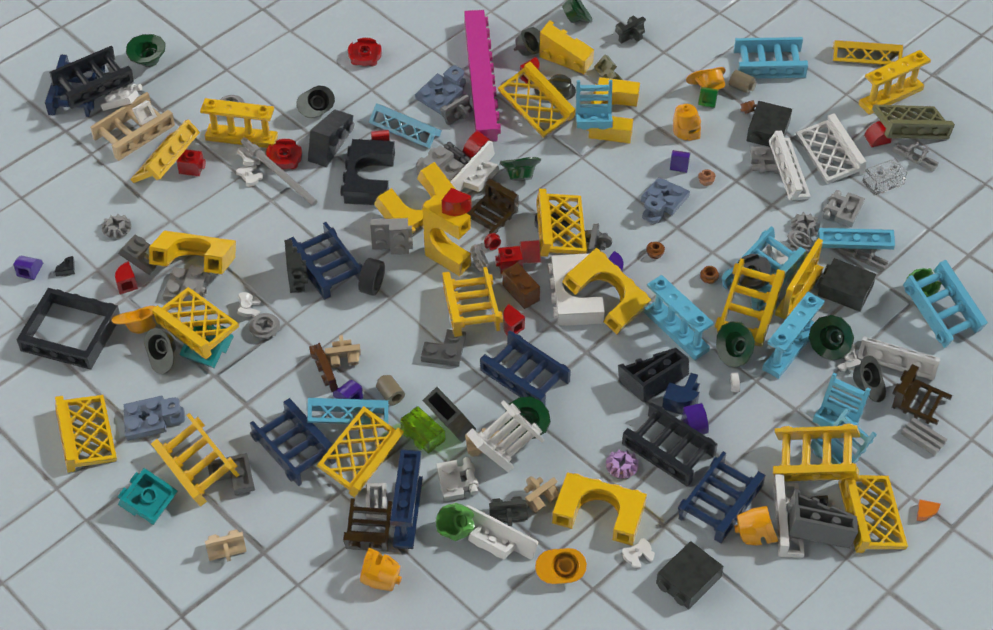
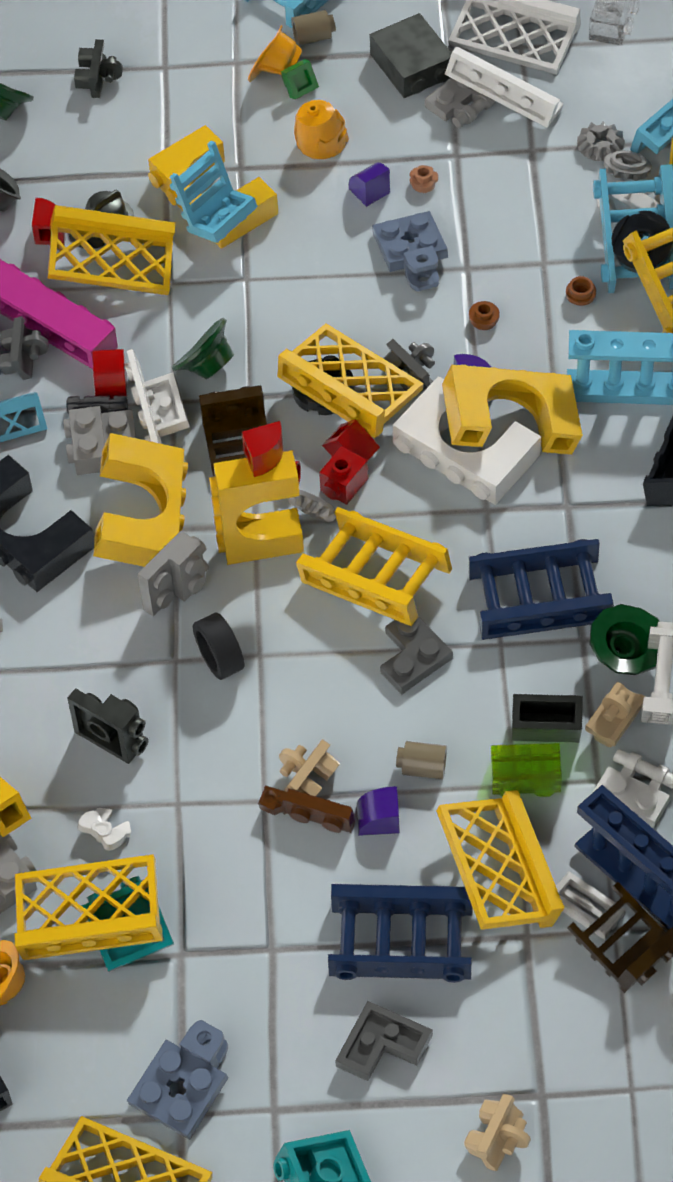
camera: 45 degrees left, 5 degrees up
pearl dark grey piece [144,328,176,374] -> none
yellow fence [151,413,239,507] -> none
light grey gear [249,313,280,340] -> none
dark blue fence [287,222,363,300] -> none
medium azure fence [306,398,388,425] -> none
reddish brown brick [502,263,540,309] -> none
red brick [503,304,525,335] -> none
yellow wedge [539,20,594,74] -> none
olive plate [594,55,623,80] -> none
dark orange plate [740,100,757,114] -> none
light grey plate [823,190,865,227] -> none

